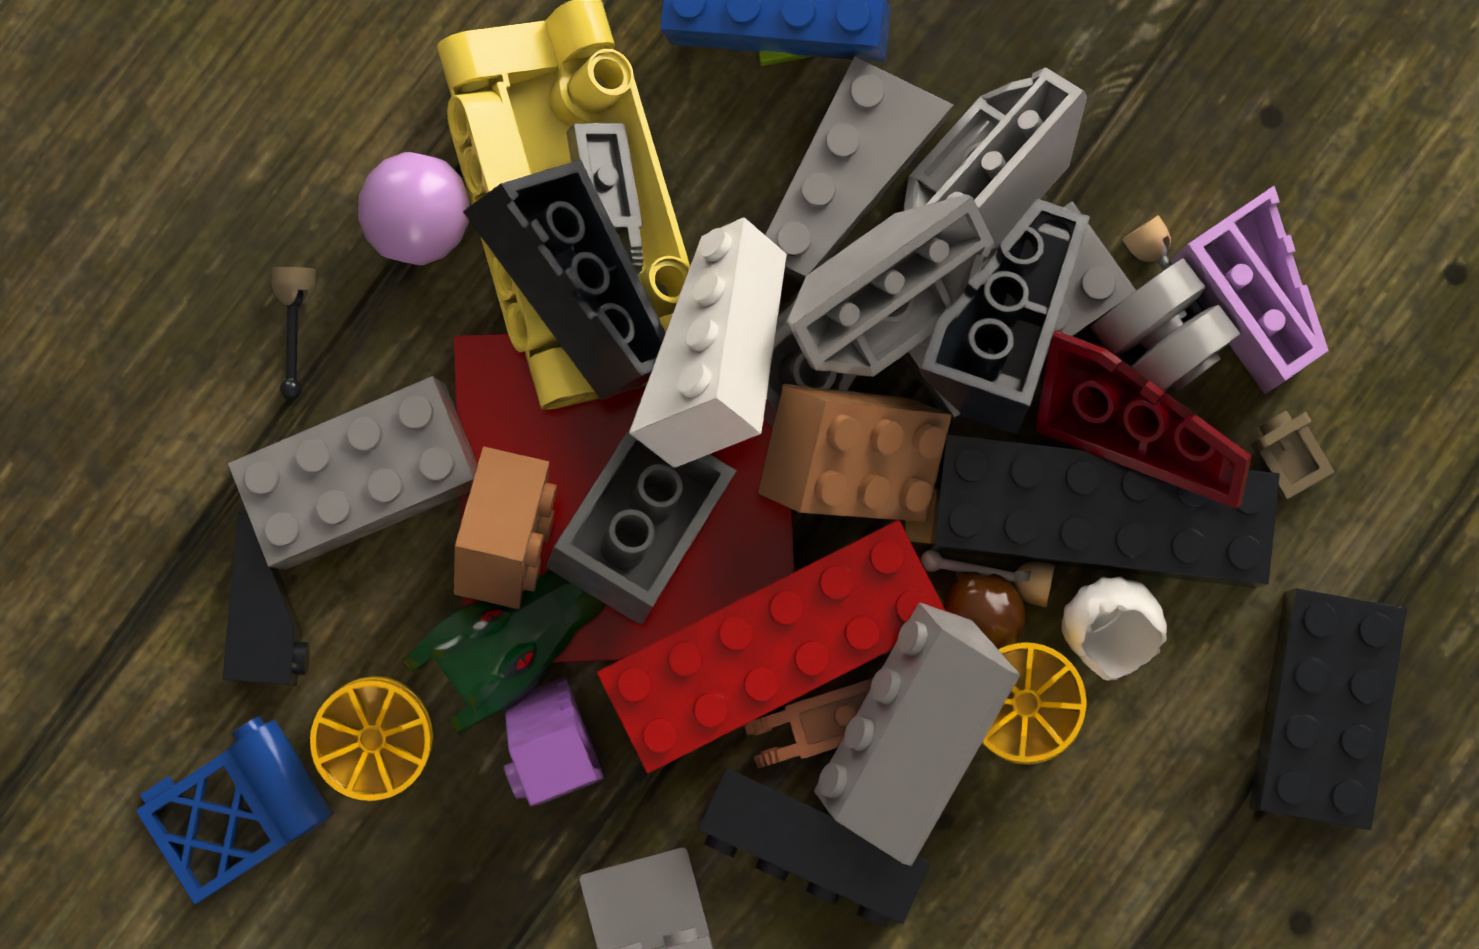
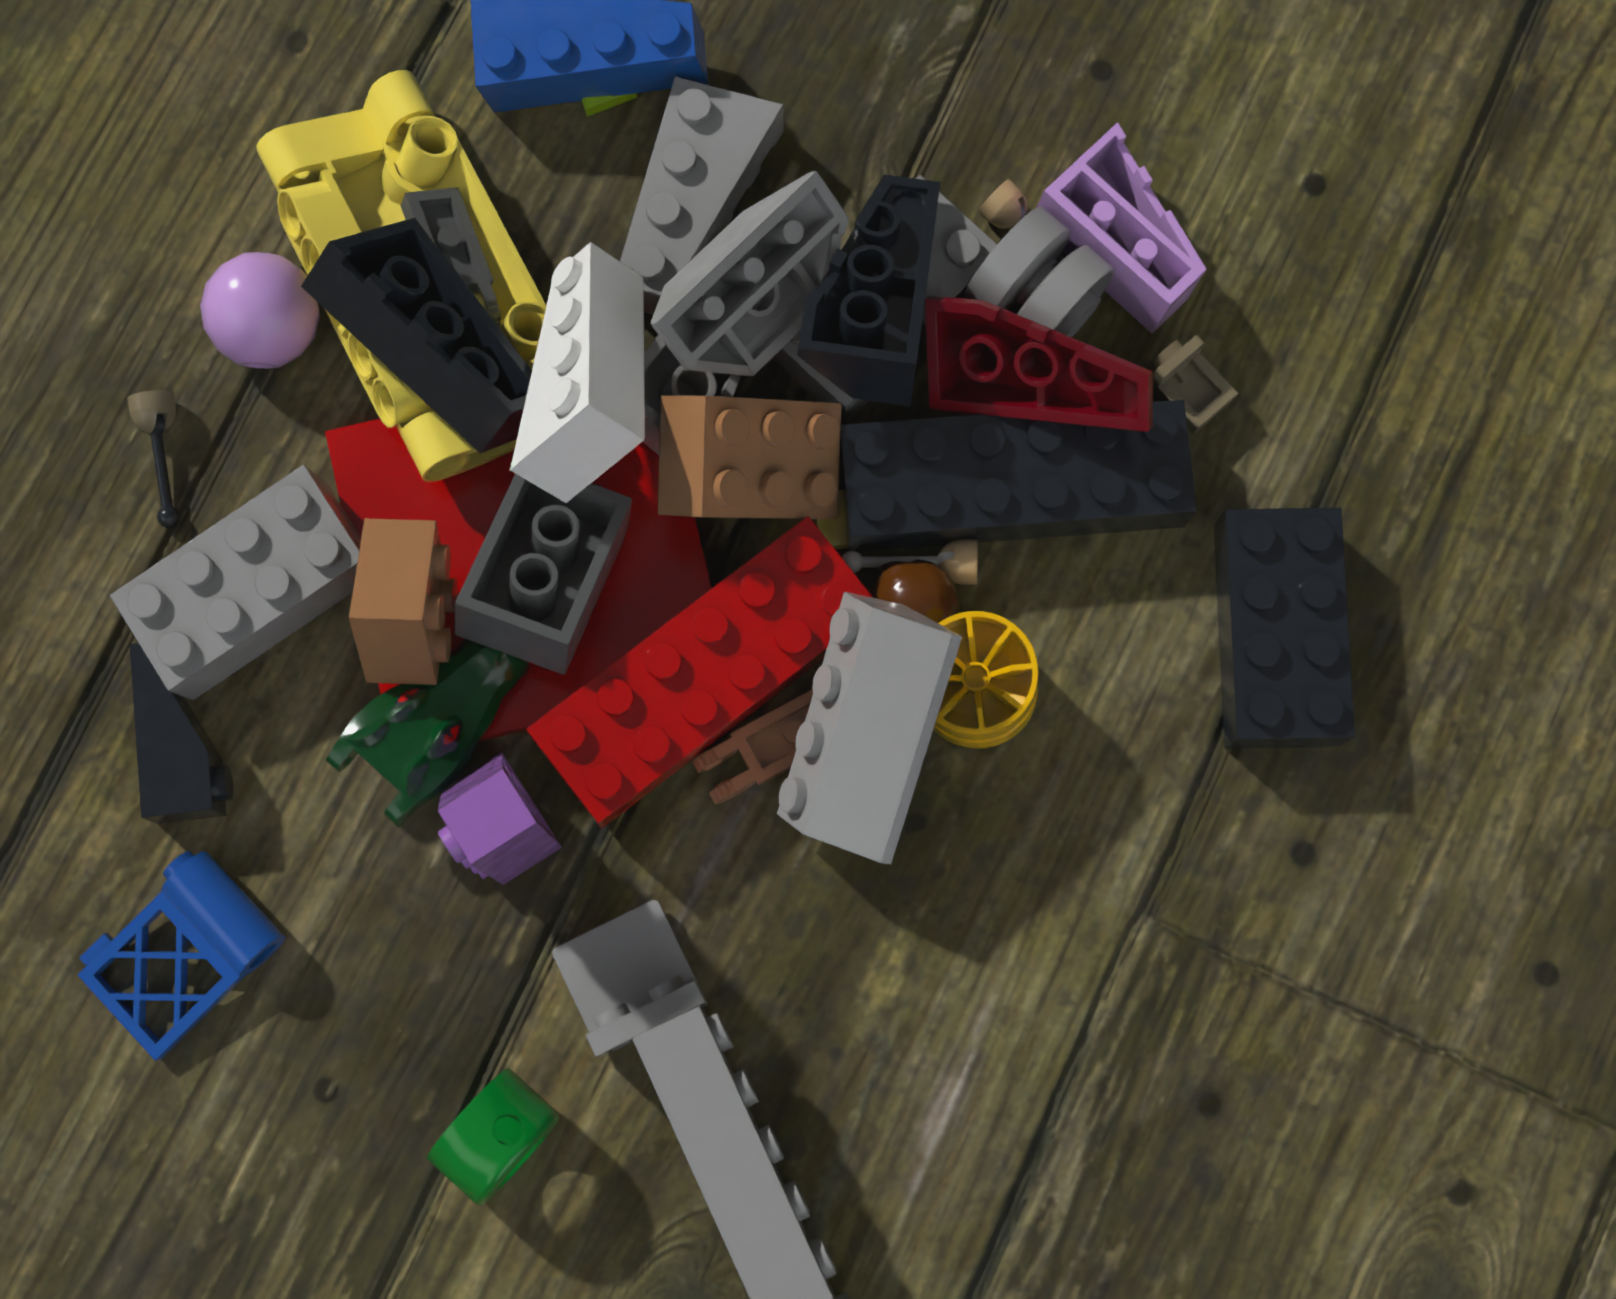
camera: 10 degrees left, 5 degrees down
yellow wheel [310,676,434,801] -> none
black brick [698,768,931,928] -> none
light grey wedge [904,67,1087,249] -> none
white hair [1061,576,1167,681] -> none

